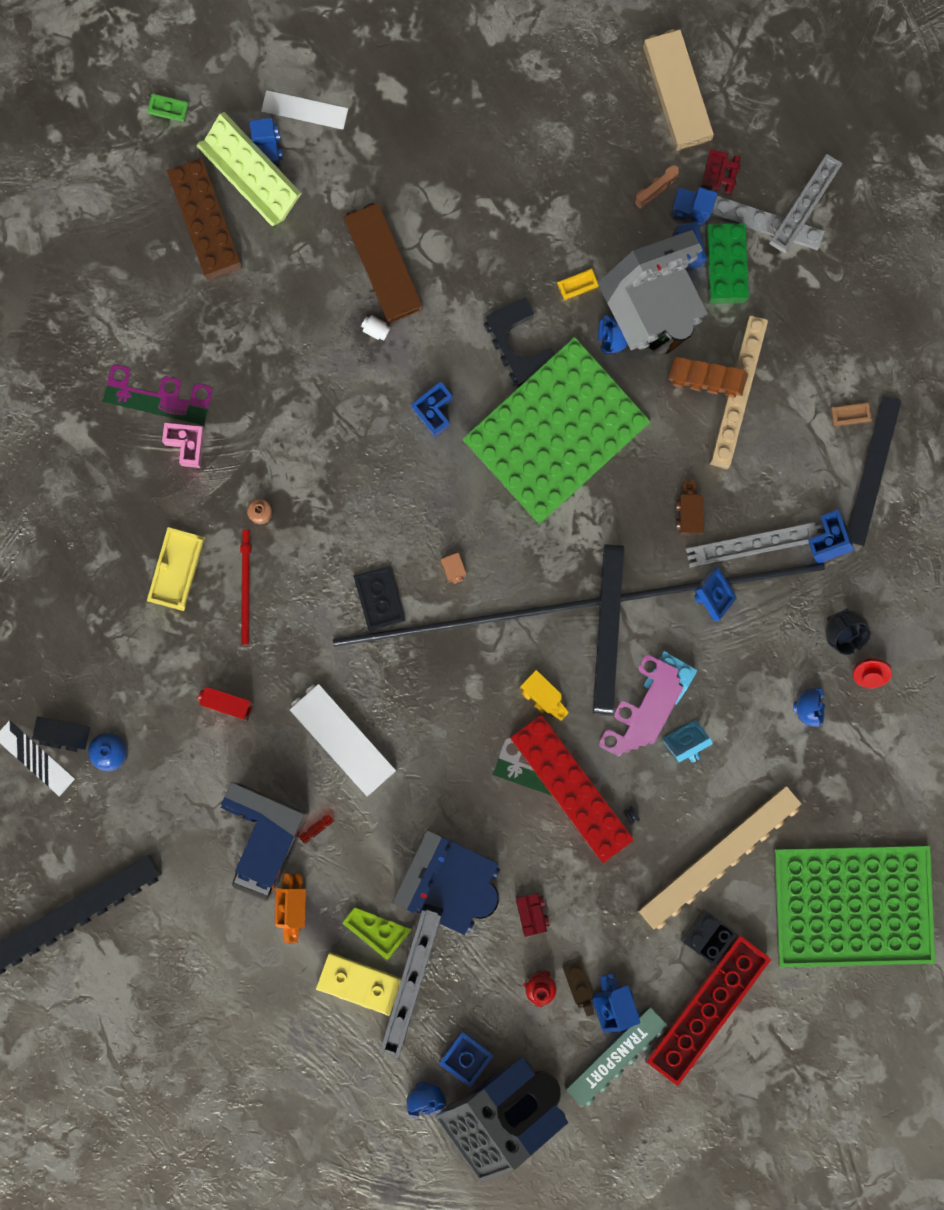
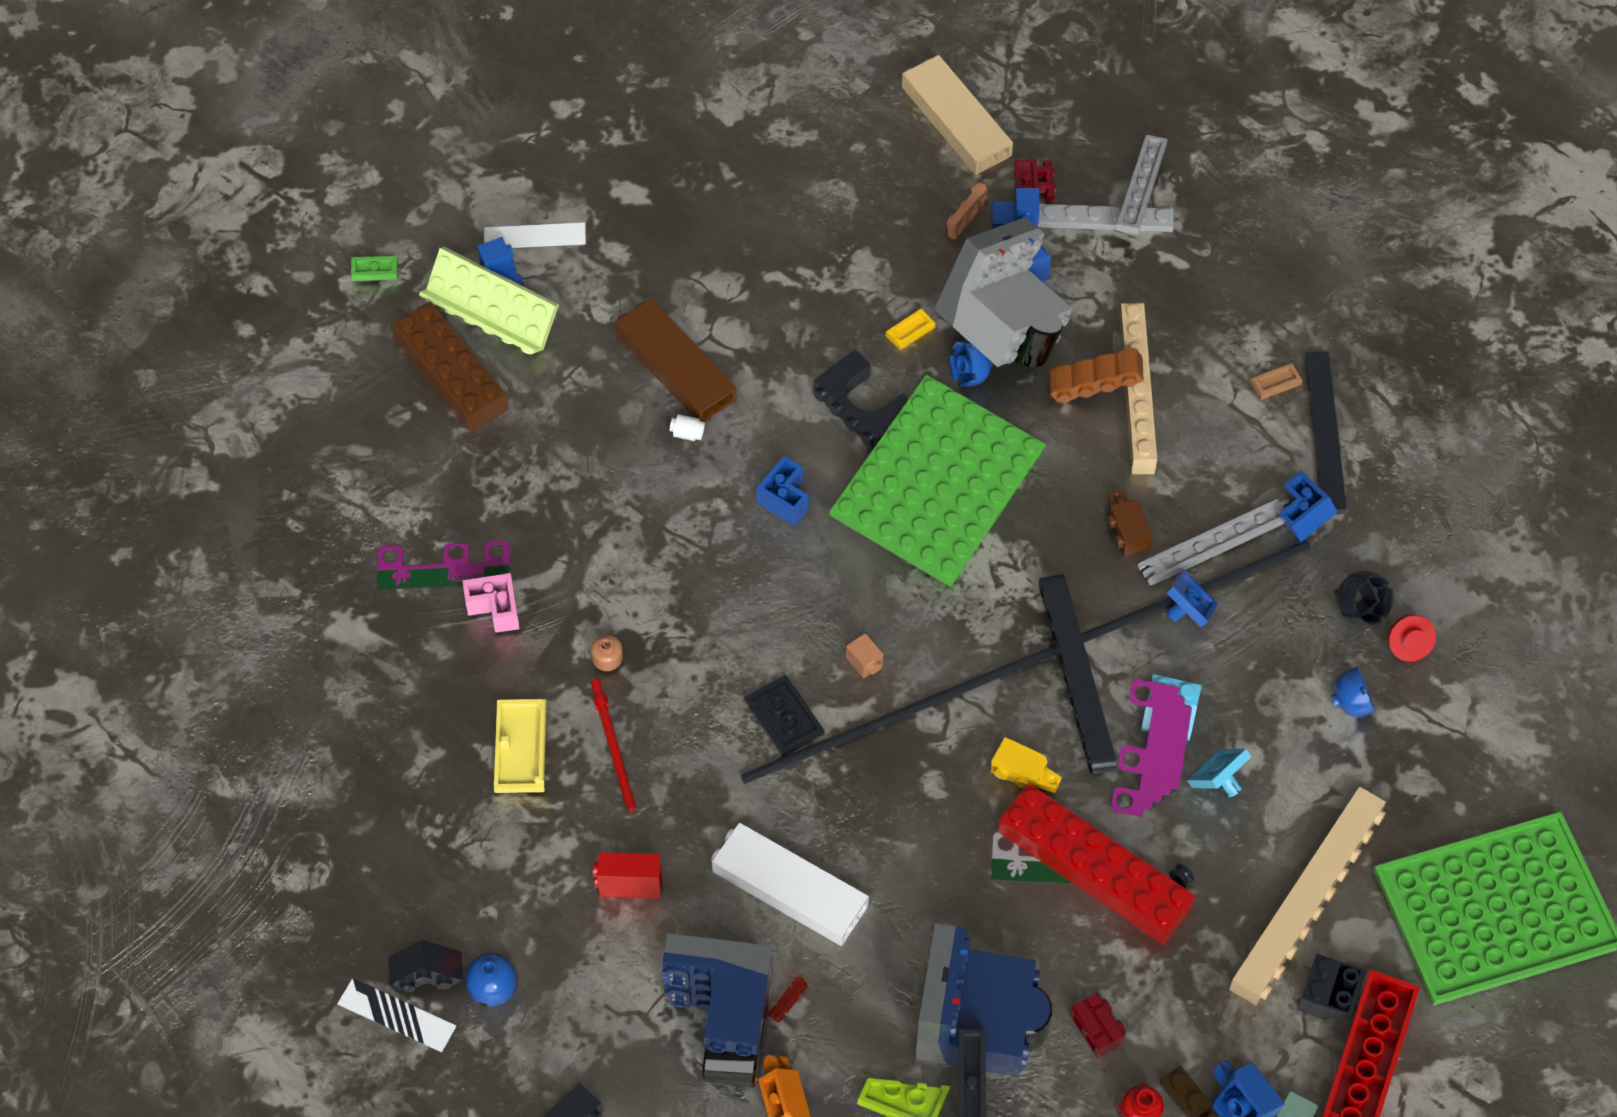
camera: 10 degrees left, 25 degrees down
green brick [705,223,749,304] -> none

